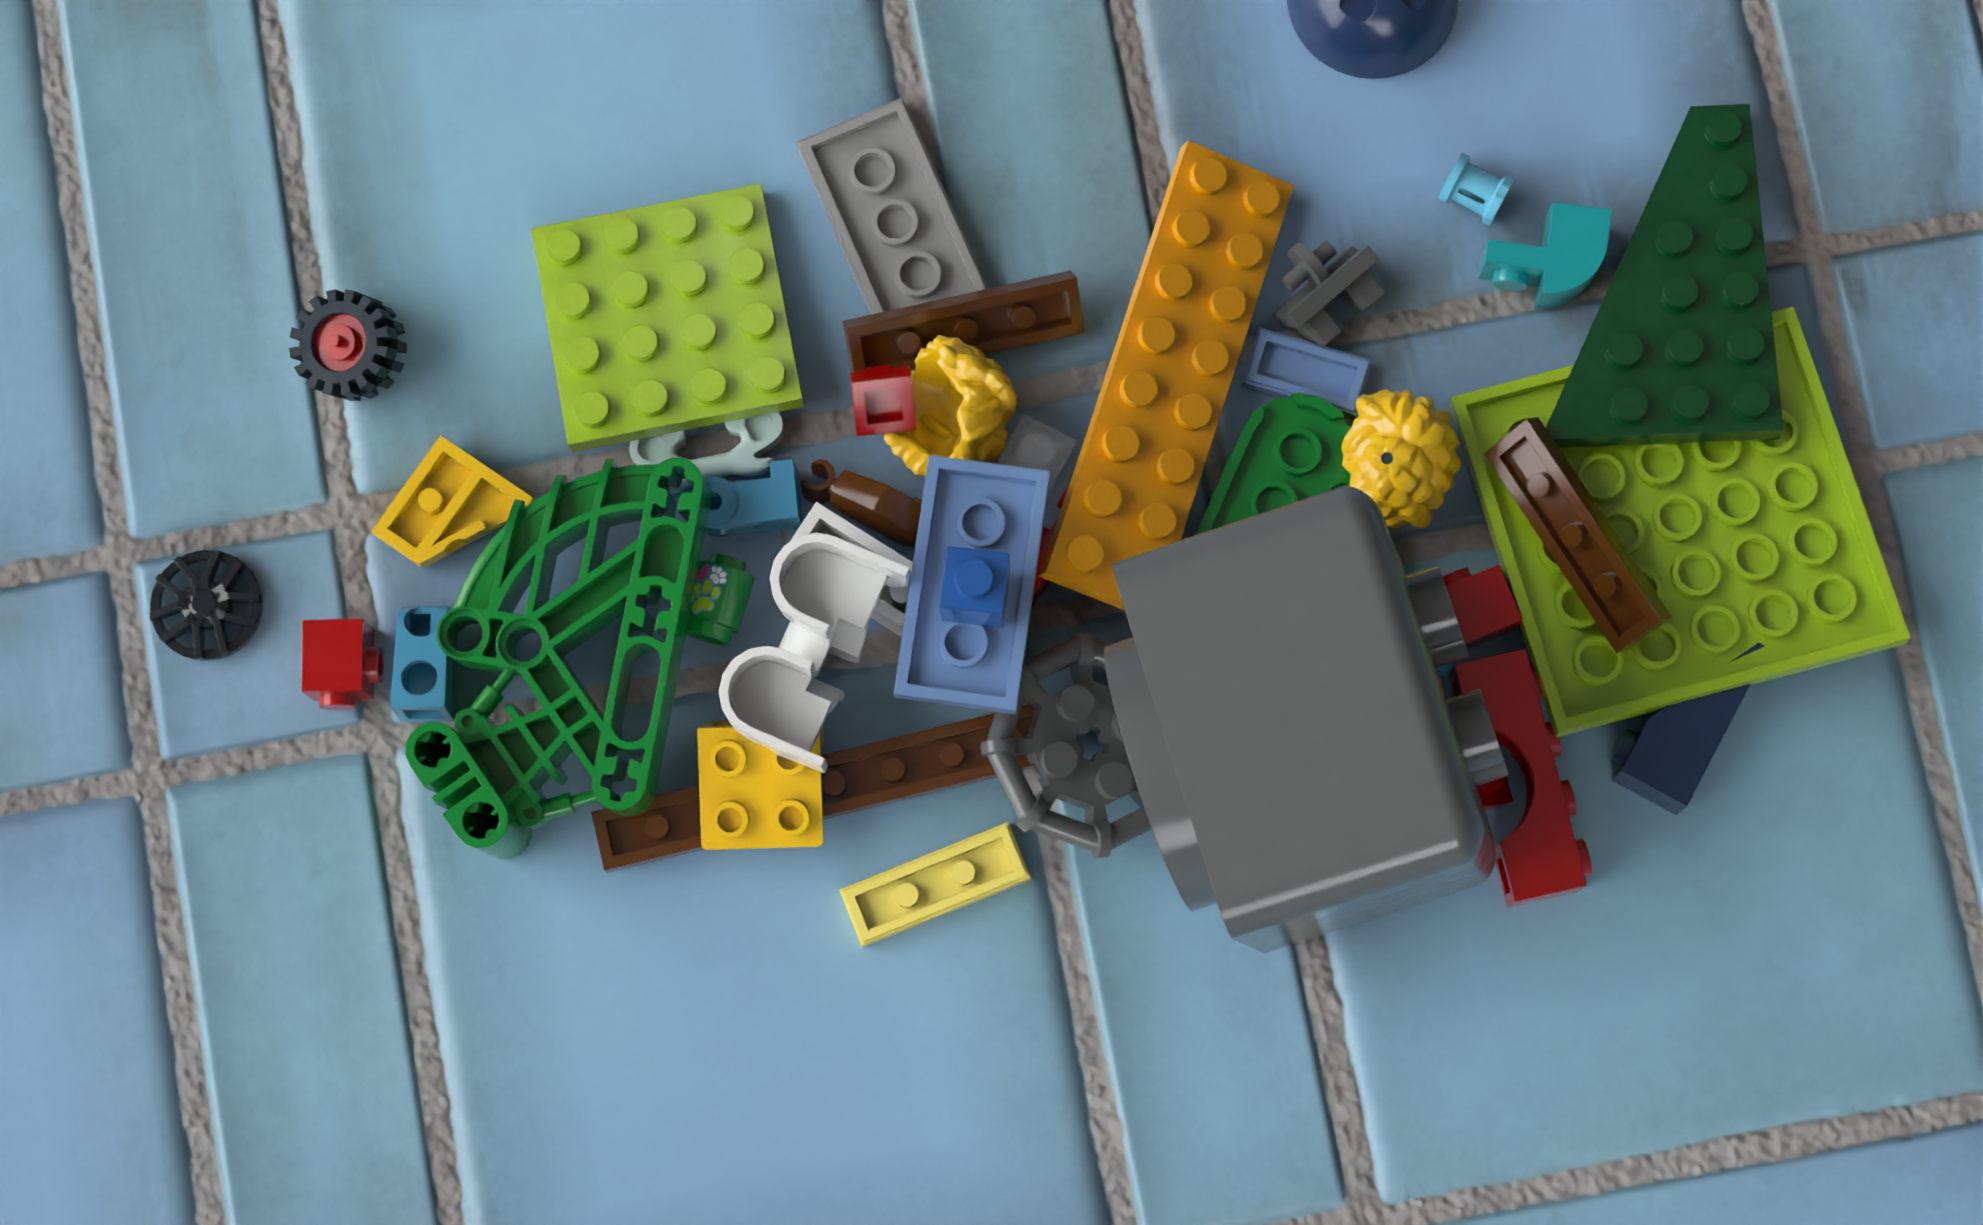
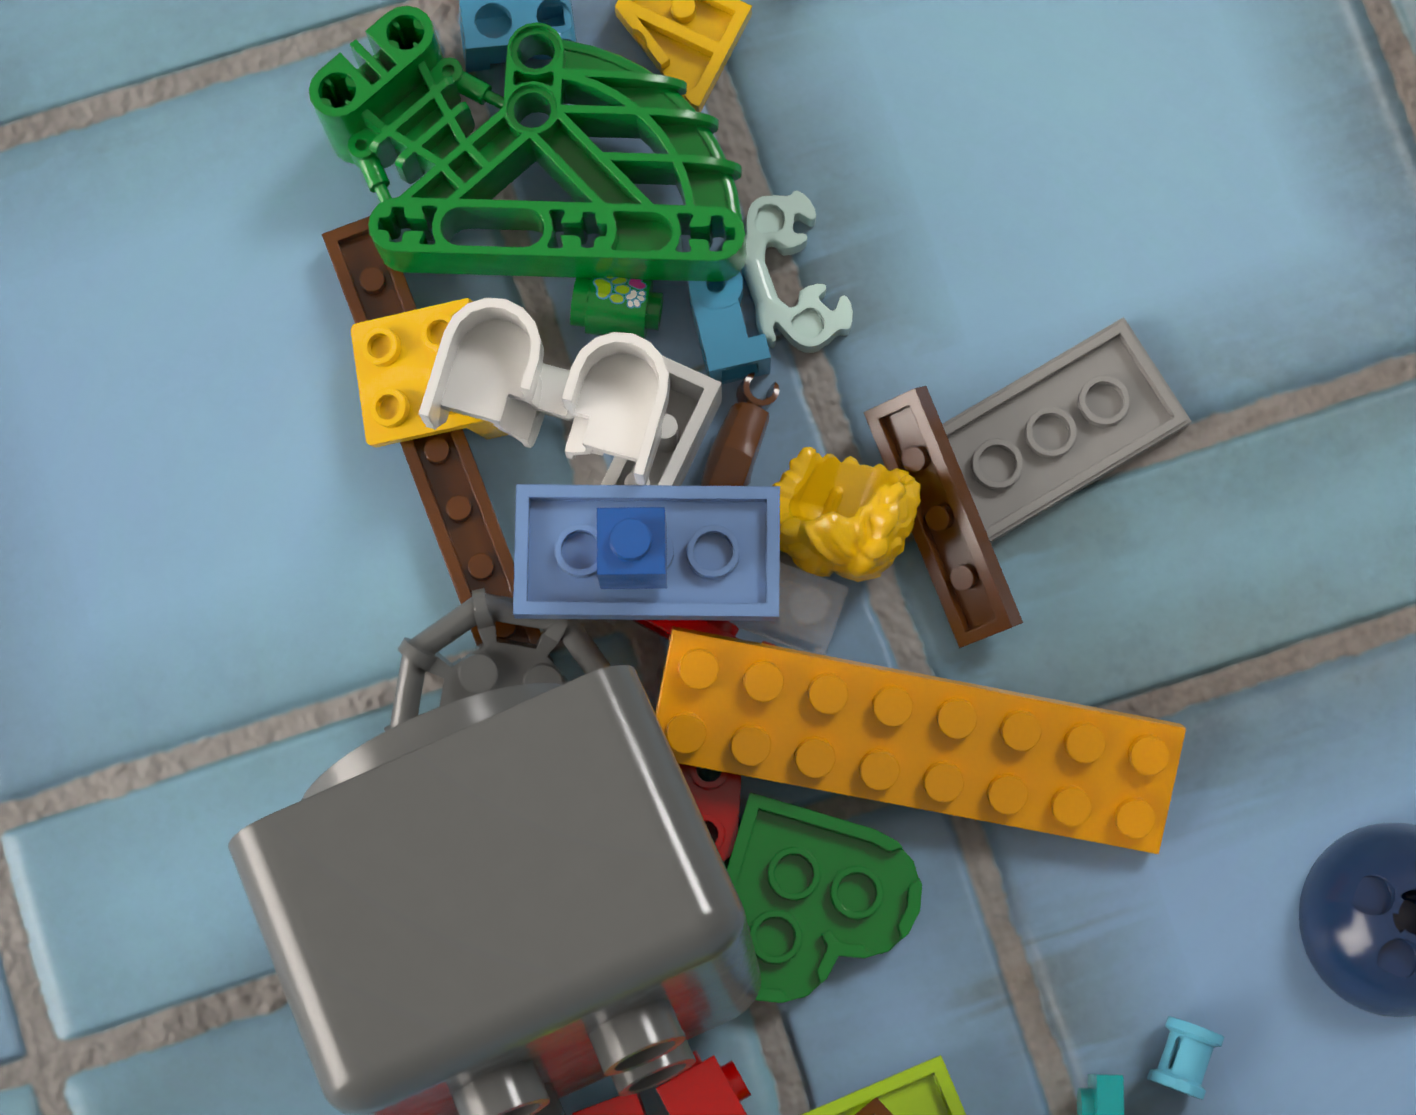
camera: 80 degrees right, 0 degrees up
lime plate [531,183,804,453] -> none
light yellow tile [839,822,1031,948] -> none
red tile [850,365,916,437] -> none
medium blue tile [1241,327,1372,420] -> none
dark grey hips [1272,241,1386,346] -> none
yellow hair [1341,389,1461,528] -> none

